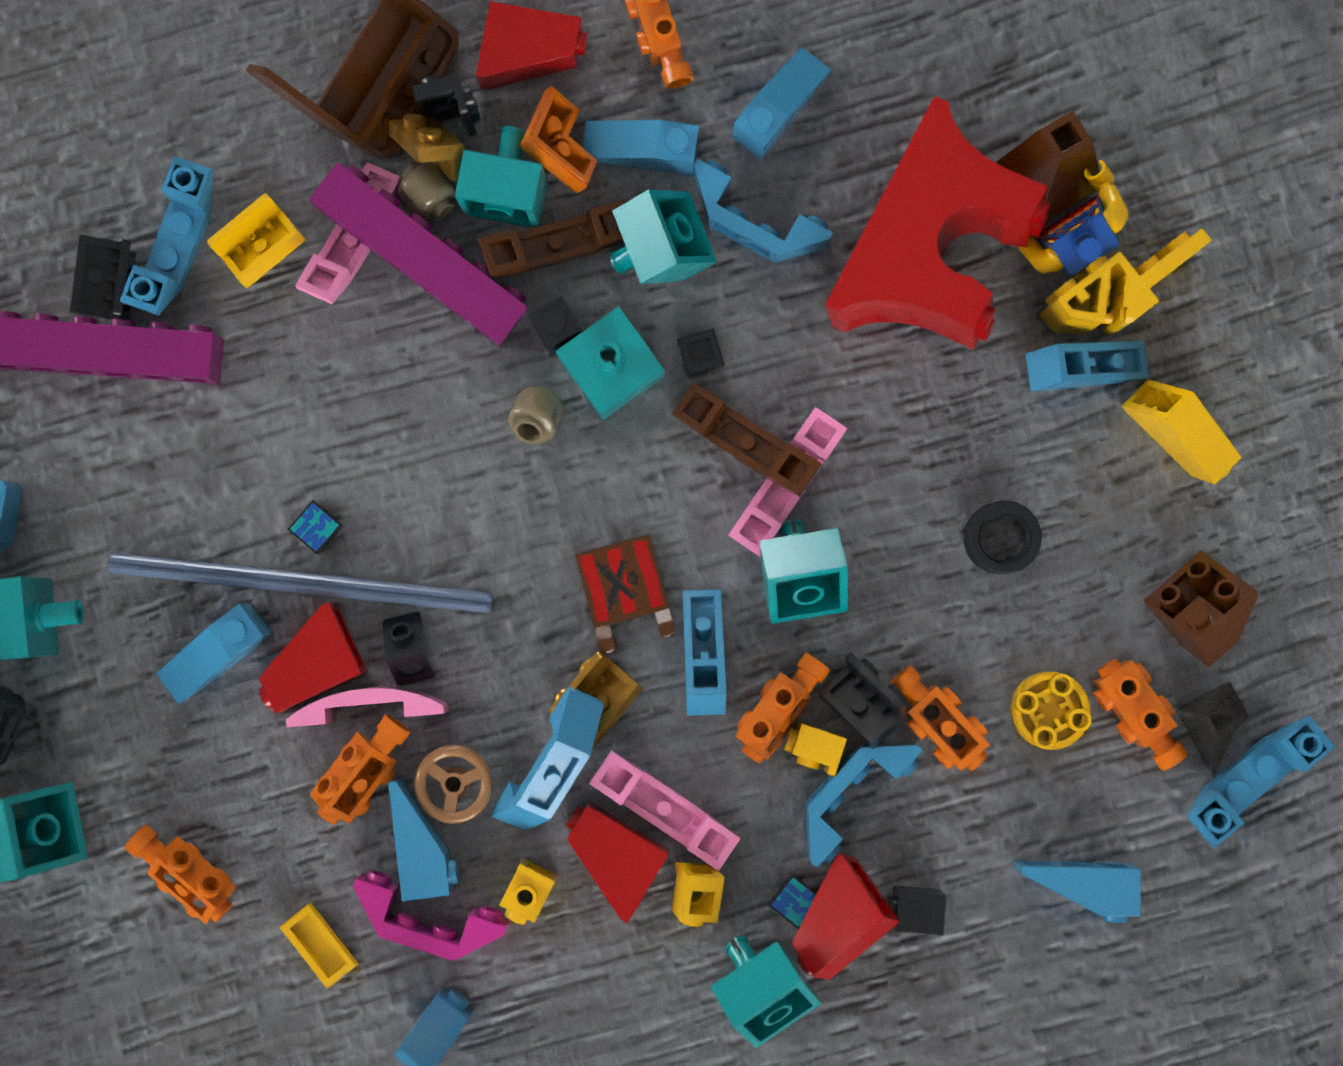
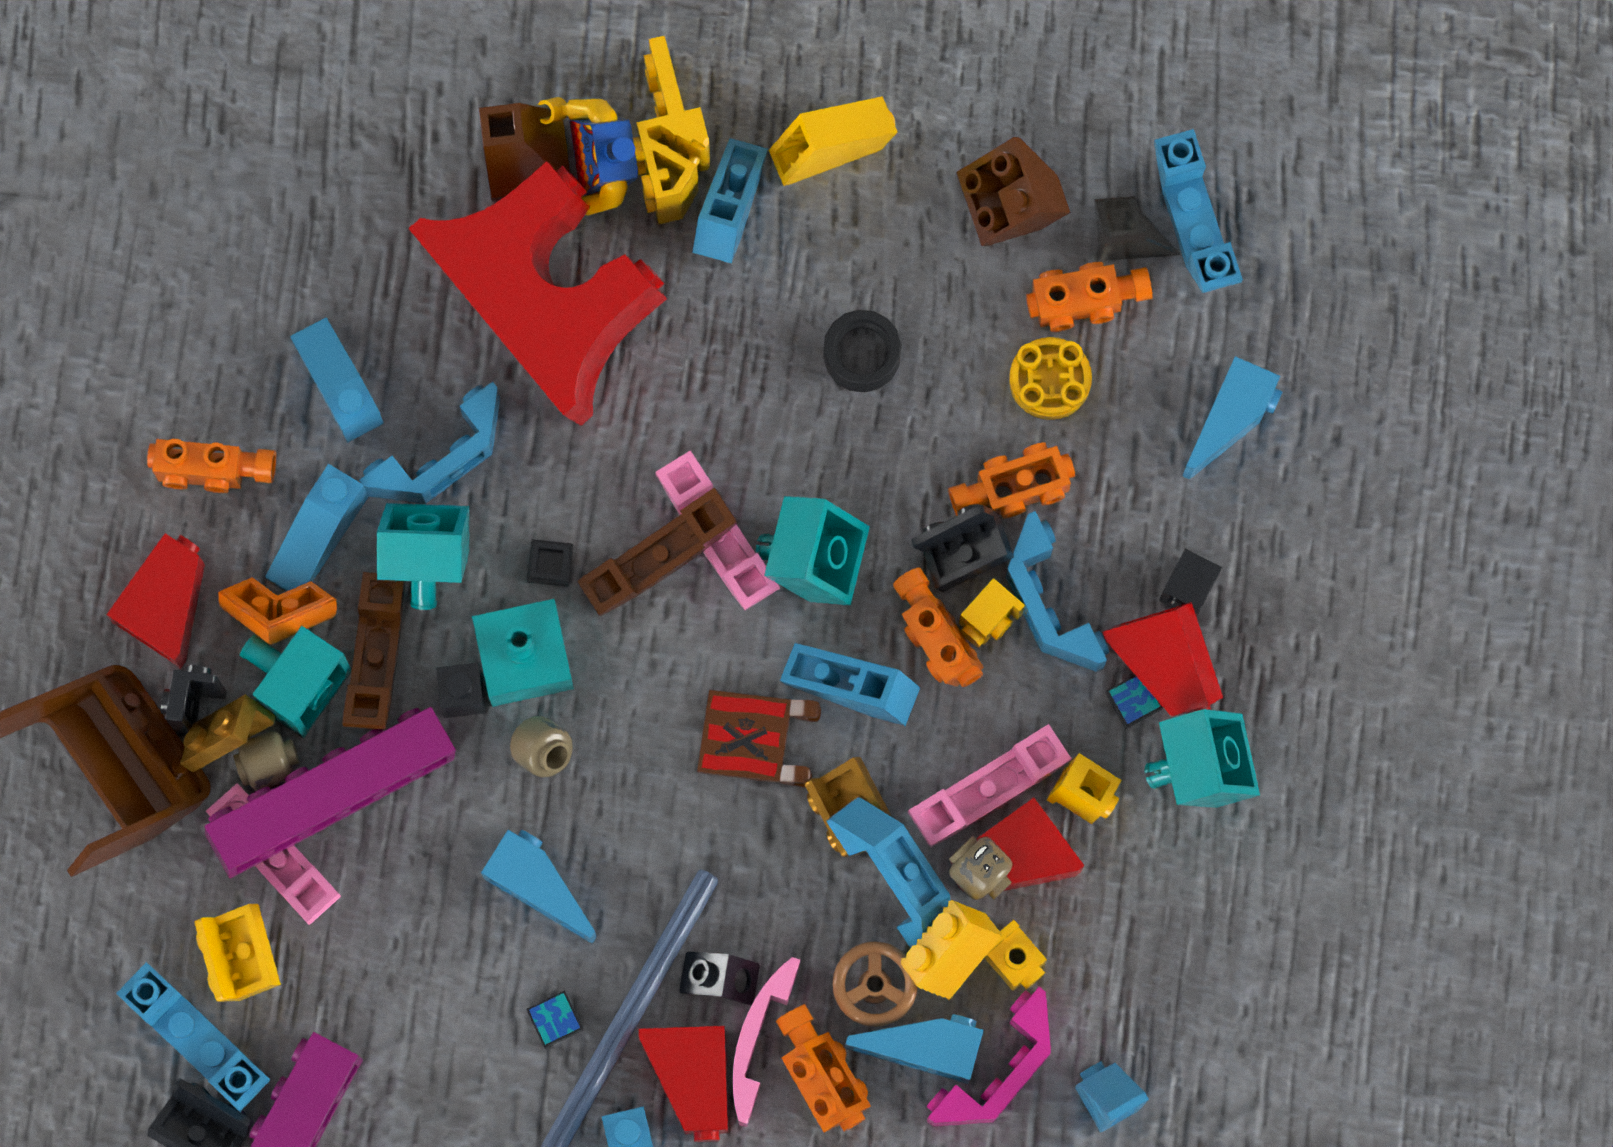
camera: 70 degrees left, 10 degrees down
none -> dark azure slope [481,830,597,944]
none -> yellow brick [901,900,1002,1000]
none -> dark tan head [949,836,1013,900]

